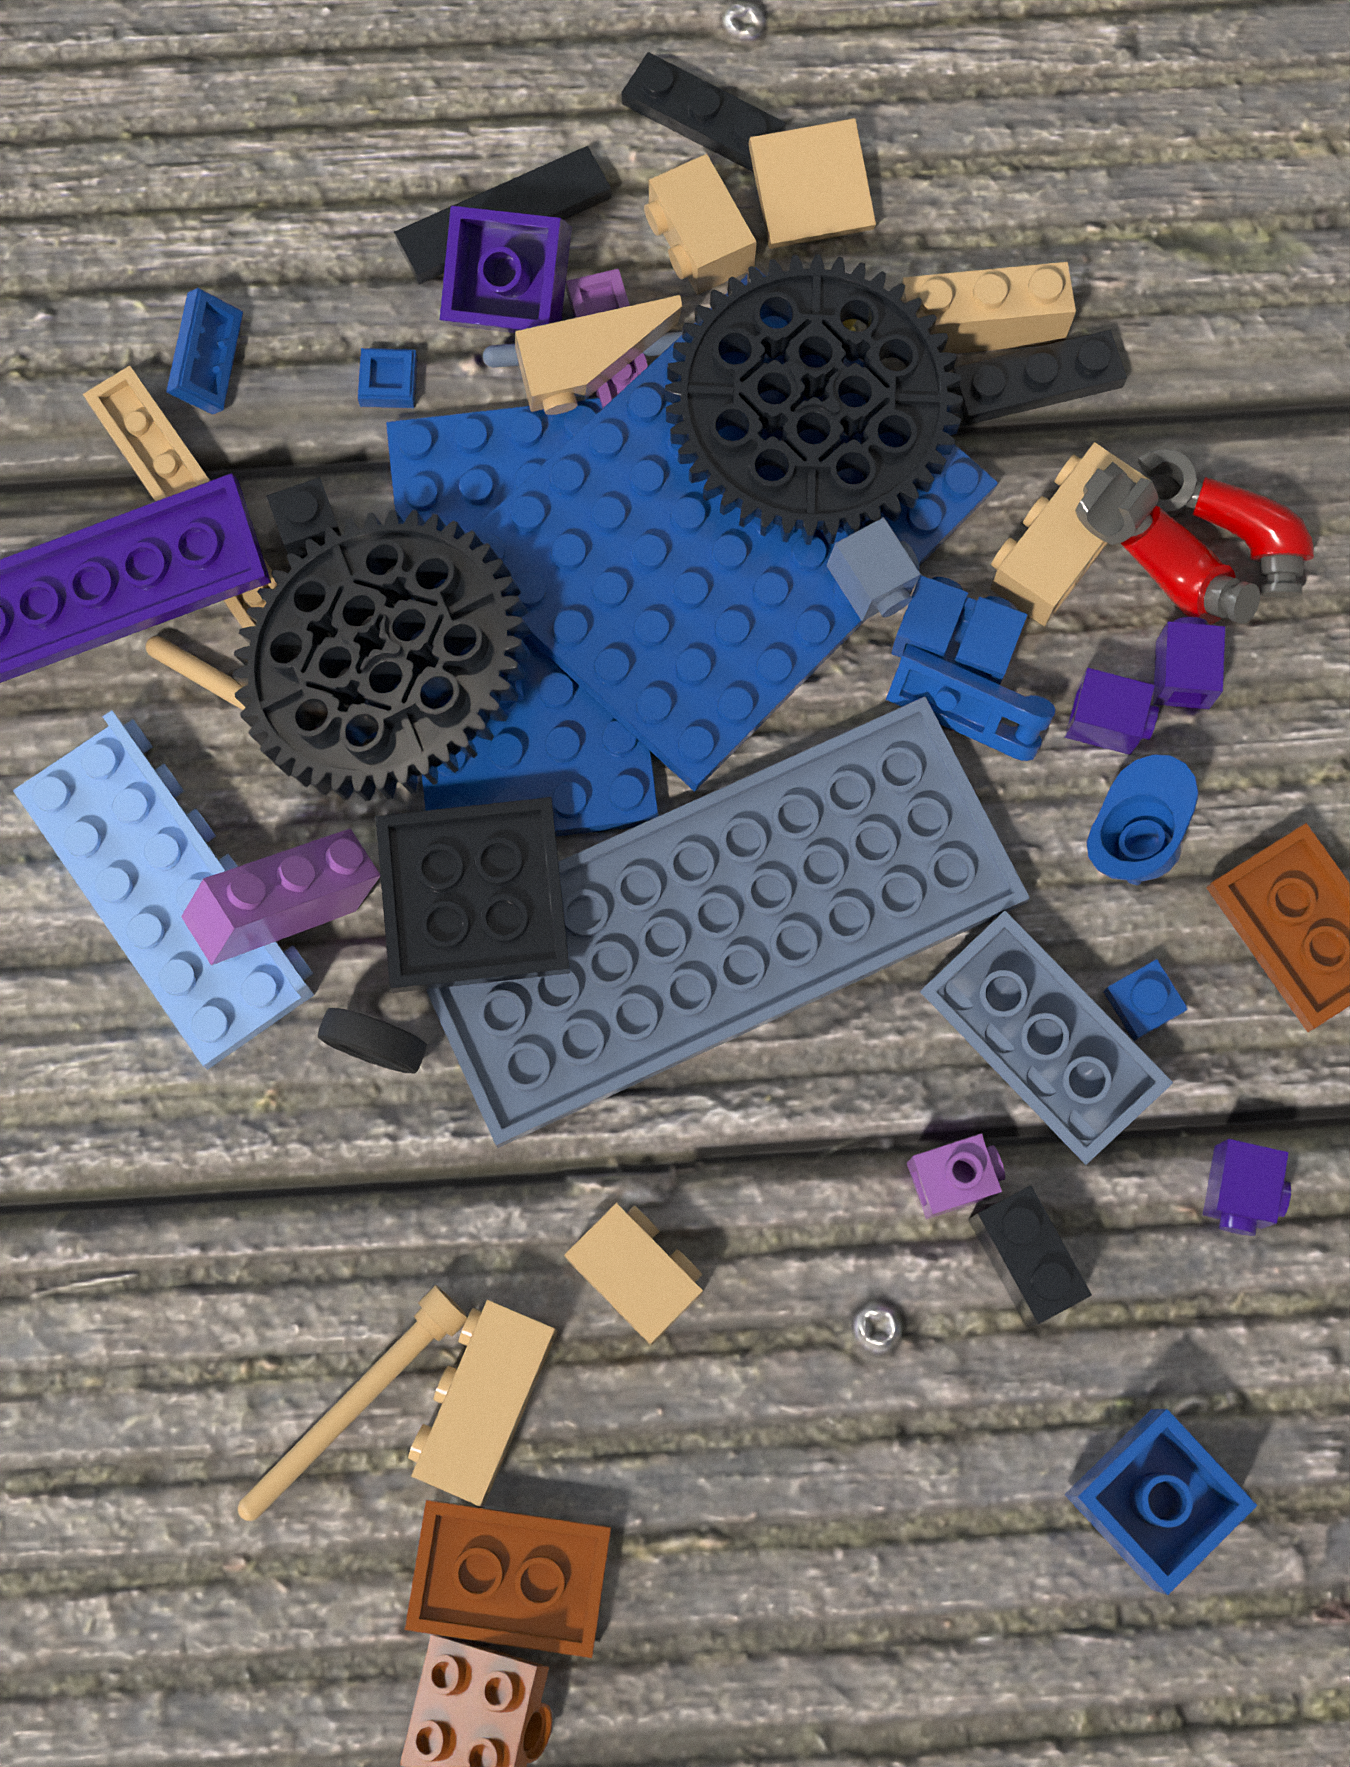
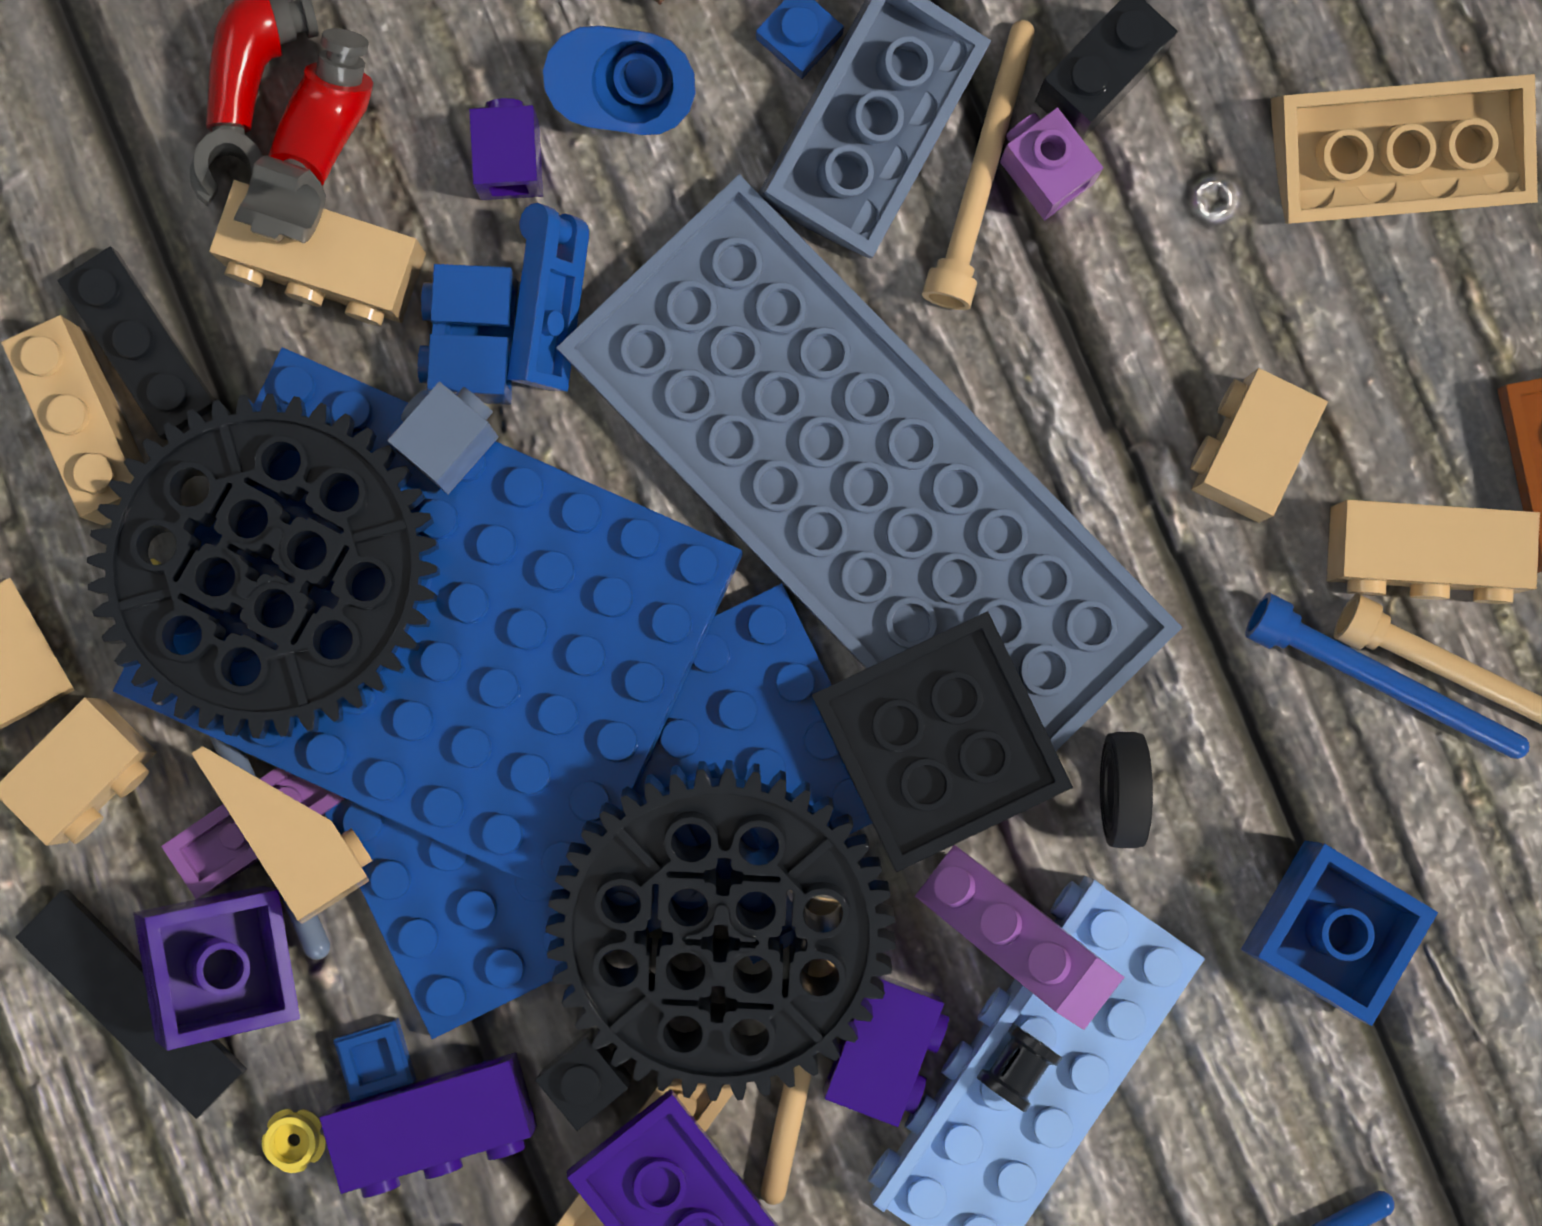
camera: 115 degrees left, 10 degrees up
dark purple brick [1153,617,1225,709] -> none
none -> light yellow plate [262,1109,326,1173]
none -> dark purple brick [319,1052,537,1198]
none -> dark purple brick [823,975,949,1127]
none -> tan piece [922,20,1035,310]
none -> black bush [977,1023,1062,1112]
none -> blue brick [1240,840,1438,1026]
none -> blue piece [1245,592,1530,759]
none -> tan slope [1271,74,1538,224]

